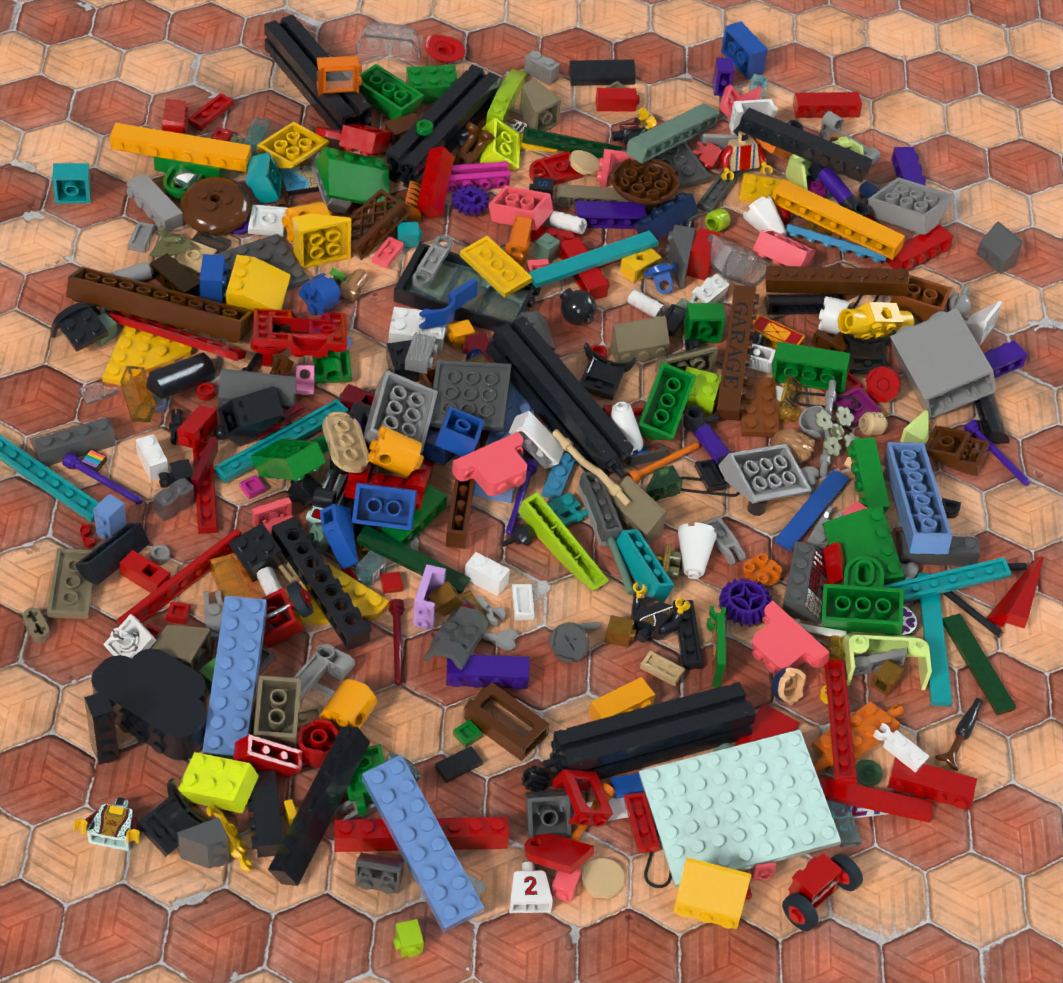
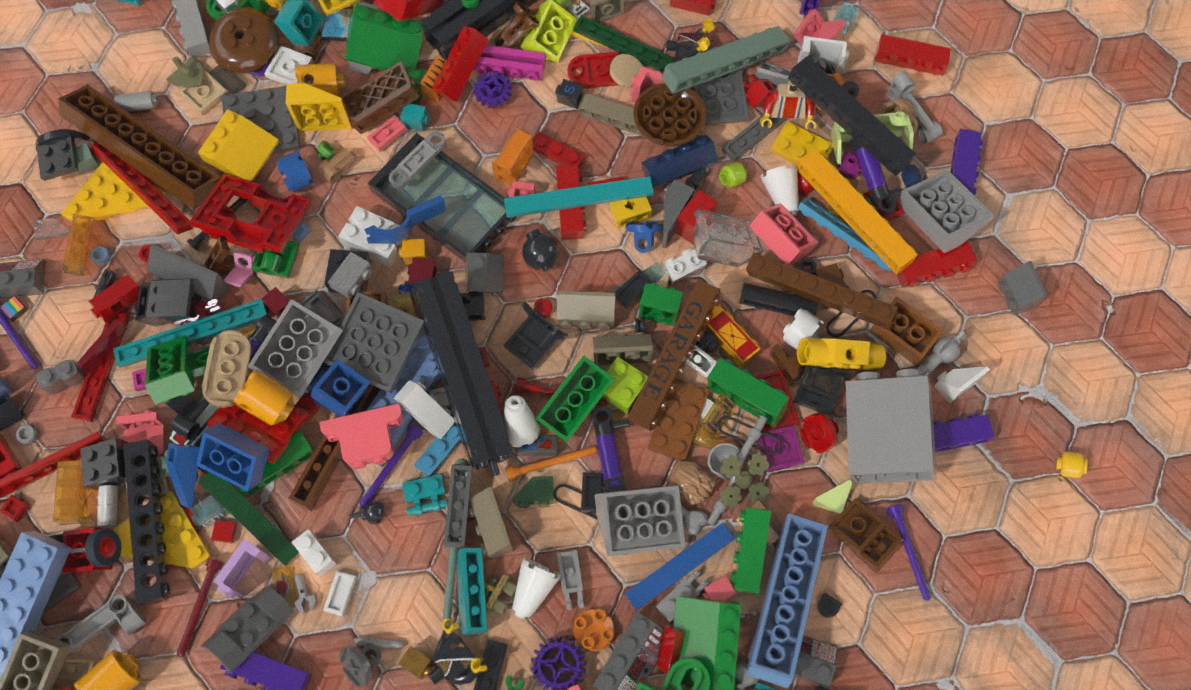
camera: 25 degrees right, 20 degrees up
light grey tile [128,222,155,253] -> none
white brick [136,434,169,481] -> none
black brick [146,352,215,399] -> none
dark brown brick [150,253,200,297] -> none
black brick [158,459,193,488] -> none
blue brick [200,254,229,303] -> none
light grey hinge [203,590,224,641] -> none
pearl gold brick [428,581,464,617] -> none
yellow plate [460,236,533,298] -> none
light grey rock [484,629,518,651] -> none
coral brick [489,185,553,230] -> none
lime slope [518,492,609,592] -> none
sand green brick [534,233,560,263] -> none
white axle [549,211,587,234] -> none
tan bar [552,429,631,507] -> none
dark purple brick [574,201,646,229] -> none
white axle [628,289,666,318] -> none
tan head [859,412,888,436] -> none
black brick [974,393,1009,444] -> none

